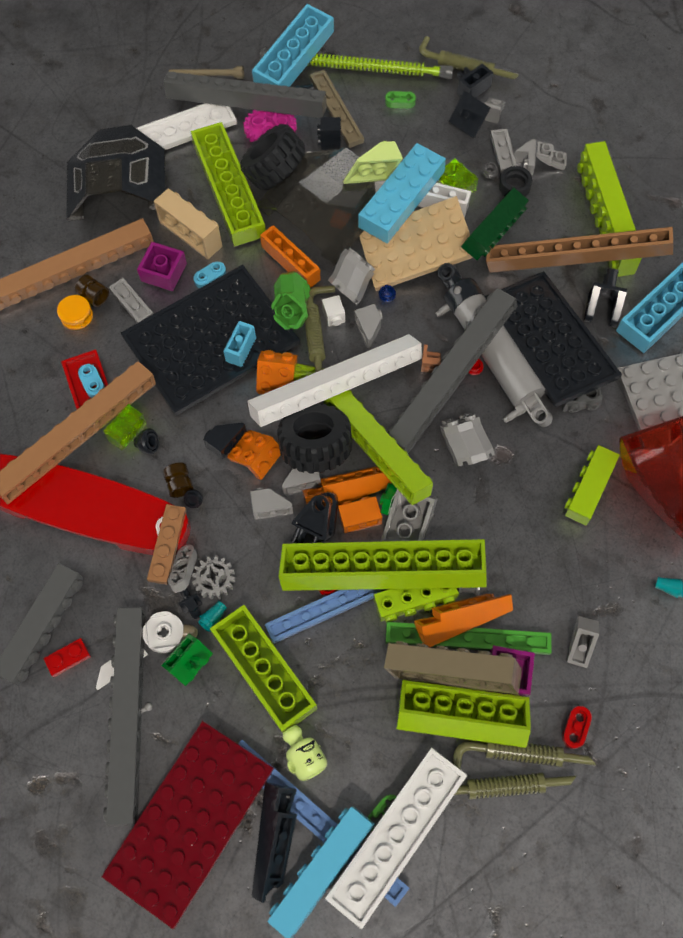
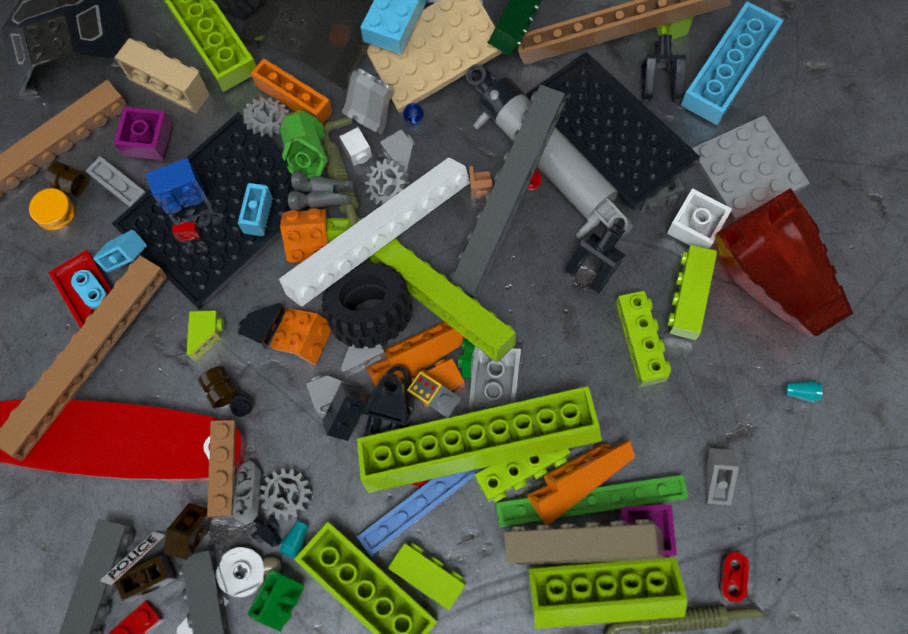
camera: 10 degrees left, 5 degrees up
clear neon green brick [103,404,147,451] -> none
black brick [134,428,159,455] -> none
medium azure plate [194,261,226,288] -> none
light grey brick [439,412,495,466] -> none
none -> medium azure brick [94,230,146,273]
none -> white sticker [100,531,165,585]
none -> dark brown brick [115,555,177,602]
none -> blue brick [145,158,207,214]
none -> dark brown brick [164,503,210,560]
none -> red plate [172,221,201,242]
none -> lime slope [187,311,225,361]
none -> light grey gear [243,97,289,137]
none -> dark grey piece [288,170,353,211]
none -> black brick [323,382,367,441]
none -> light grey gear [365,159,410,205]
none -> lime brick [388,543,466,611]
none -> dark grey slope [407,371,461,418]
none -> black piece [564,224,626,295]
none -> lime brick [616,291,671,387]
none -> white brick [667,188,732,249]

